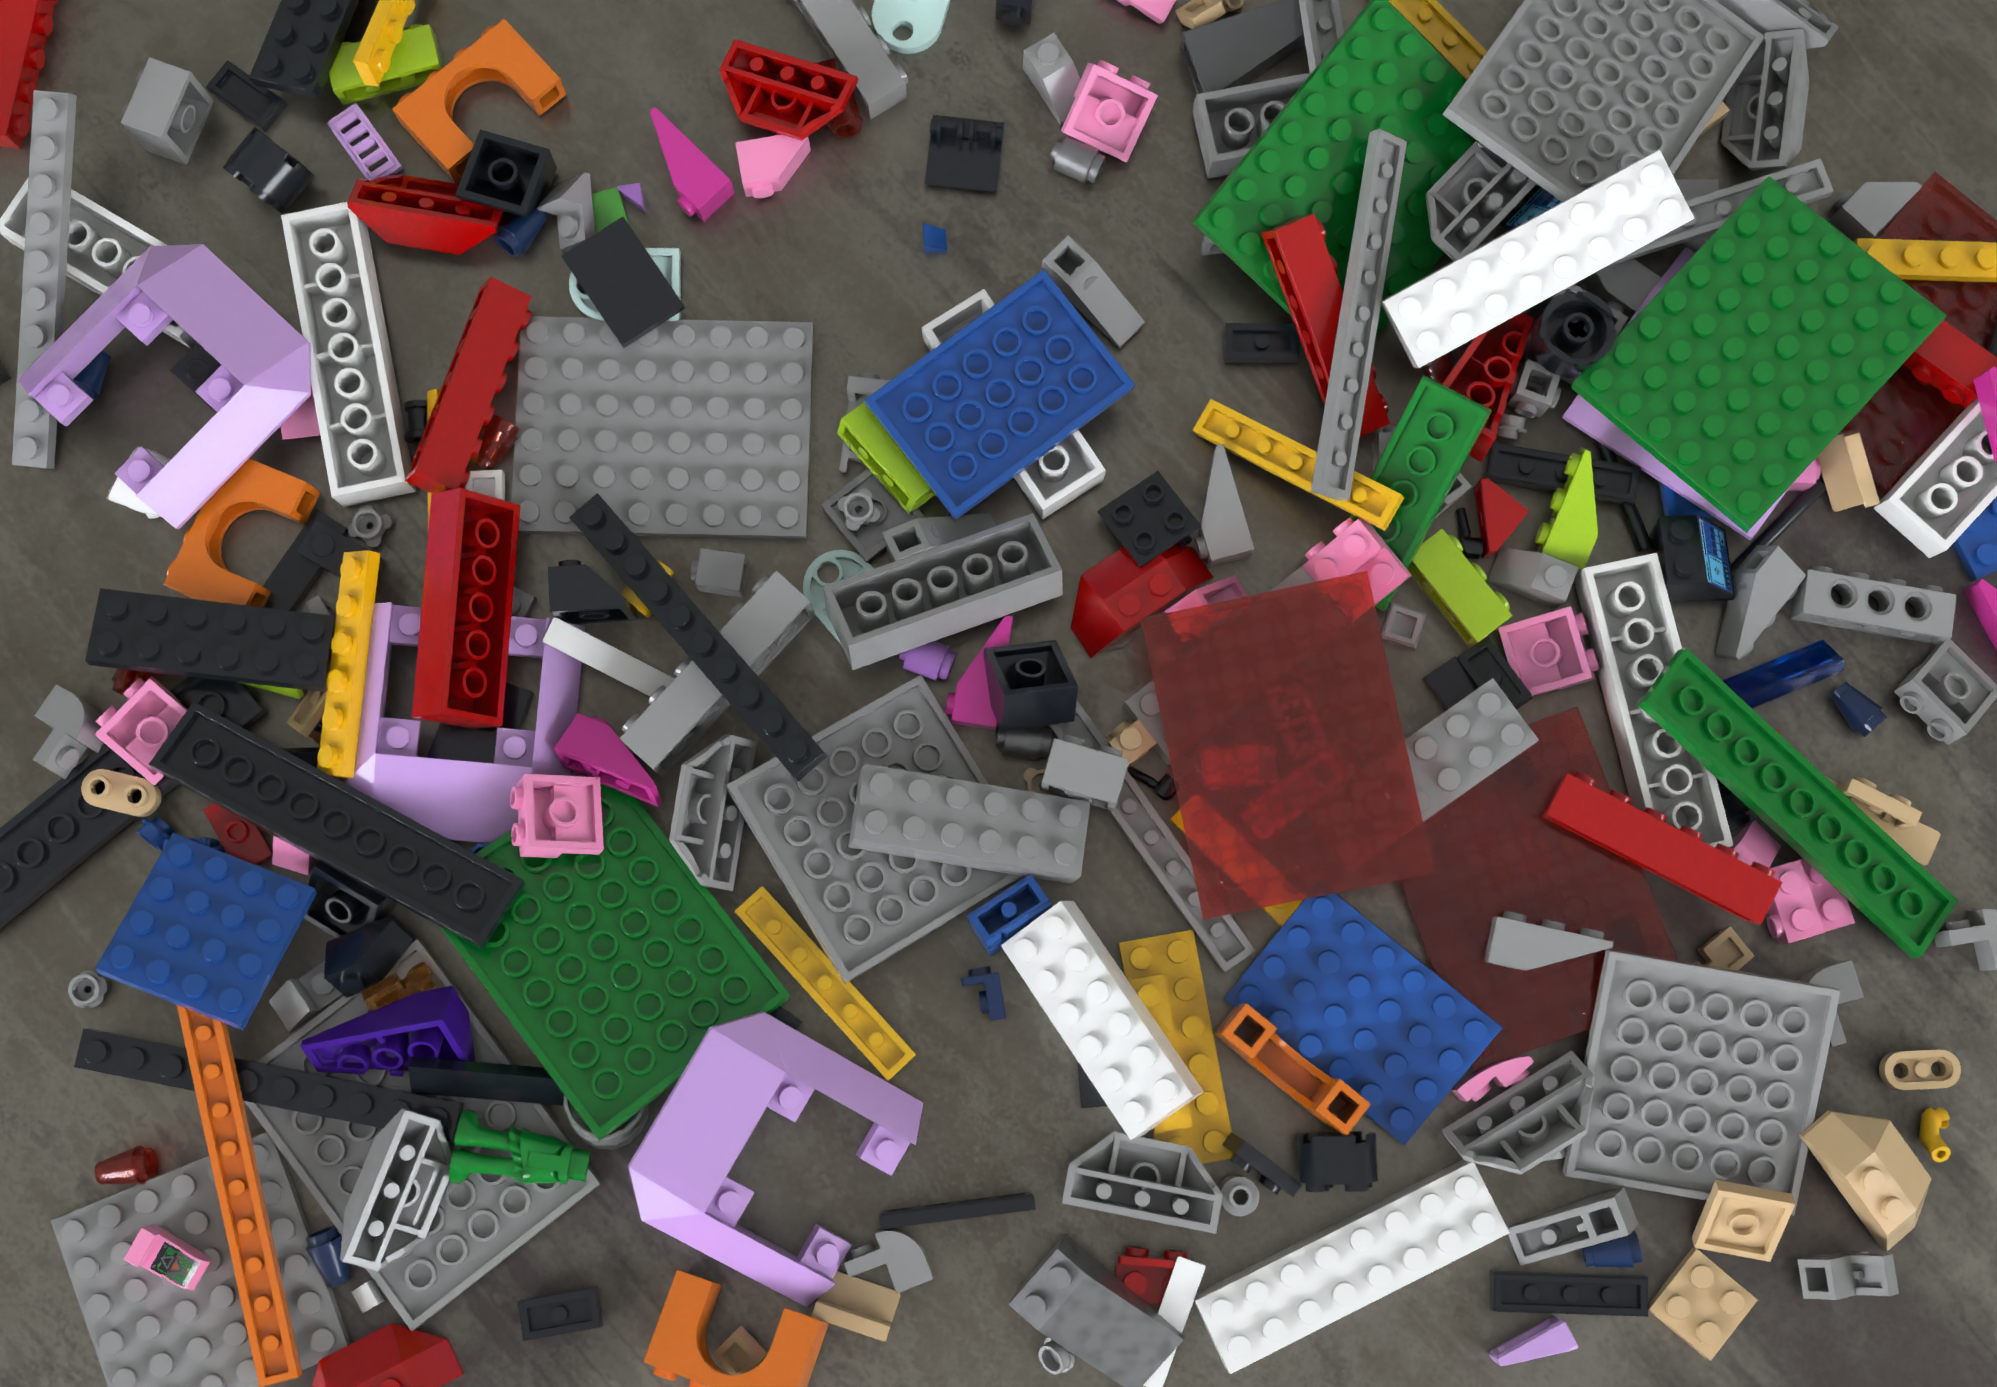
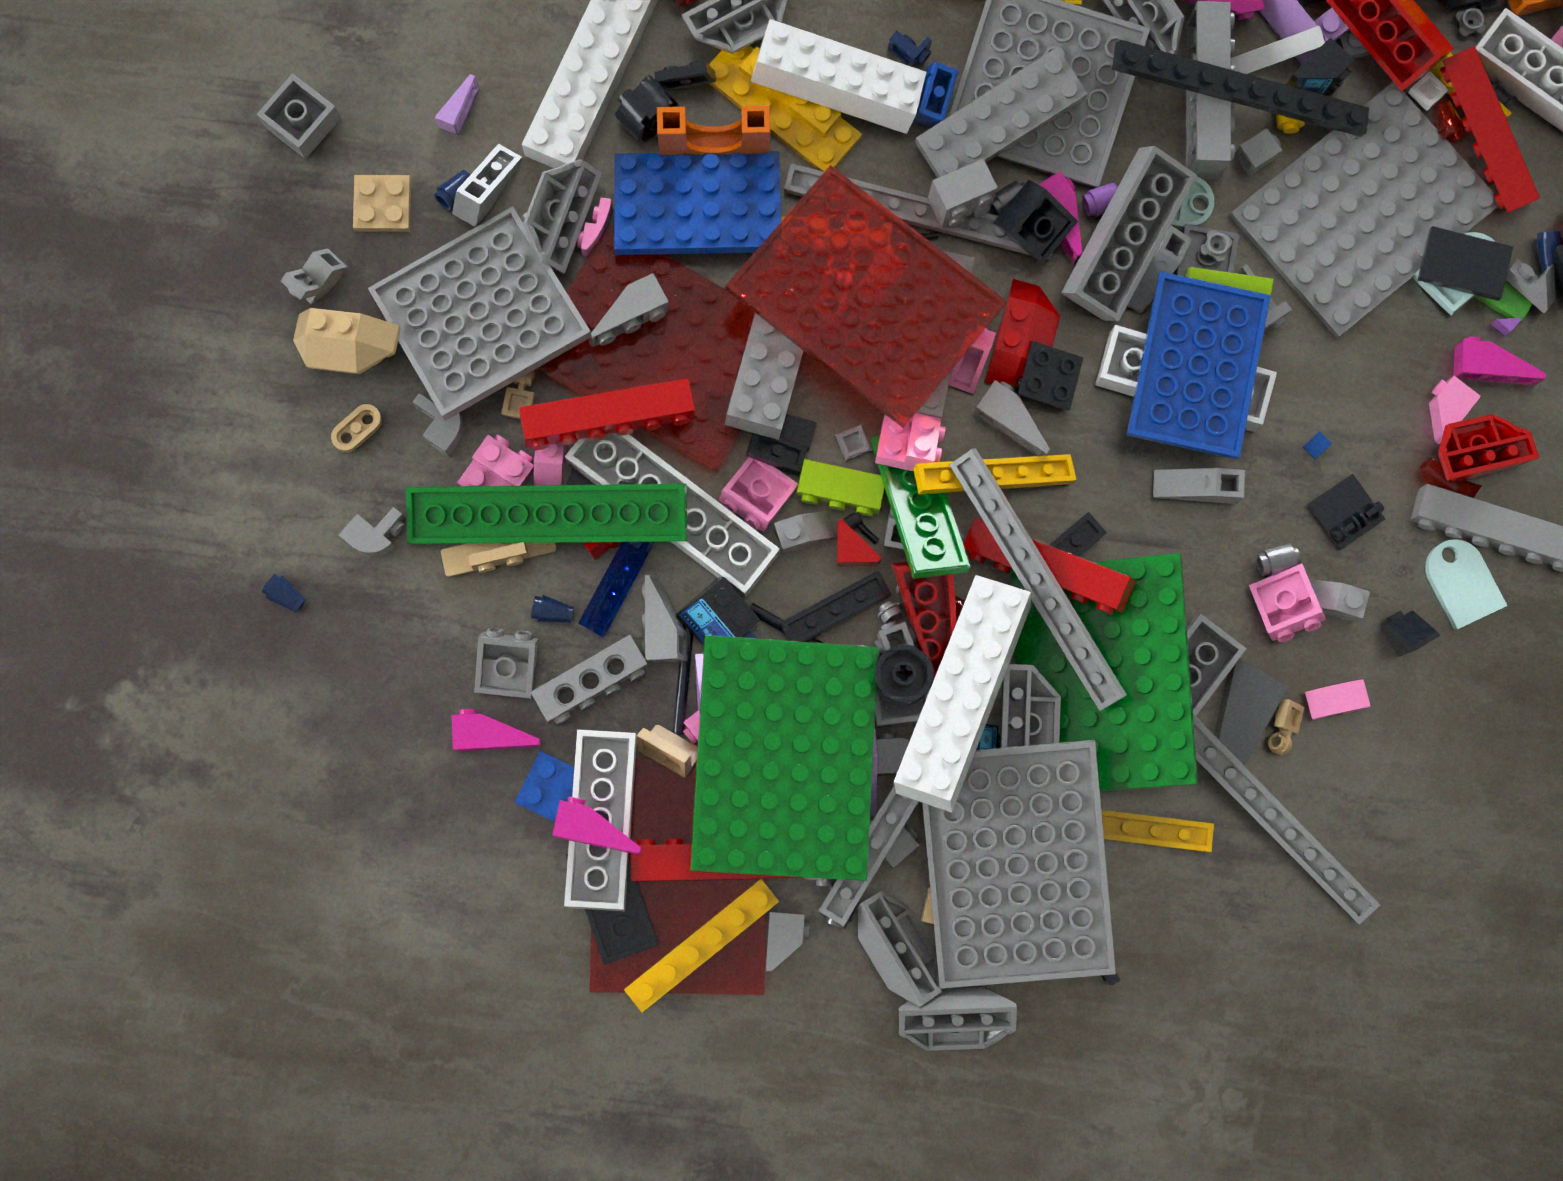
camera: 135 degrees right, 0 degrees up
tan brick [1105,719,1157,769] -> none
light grey brick [1218,1175,1259,1217] -> none
black tile [1490,1270,1648,1317] -> none
lime slope [1535,447,1598,570] -> none
tan plate [1692,1179,1795,1262] -> none
yellow arm [1919,1107,1951,1162] -> none

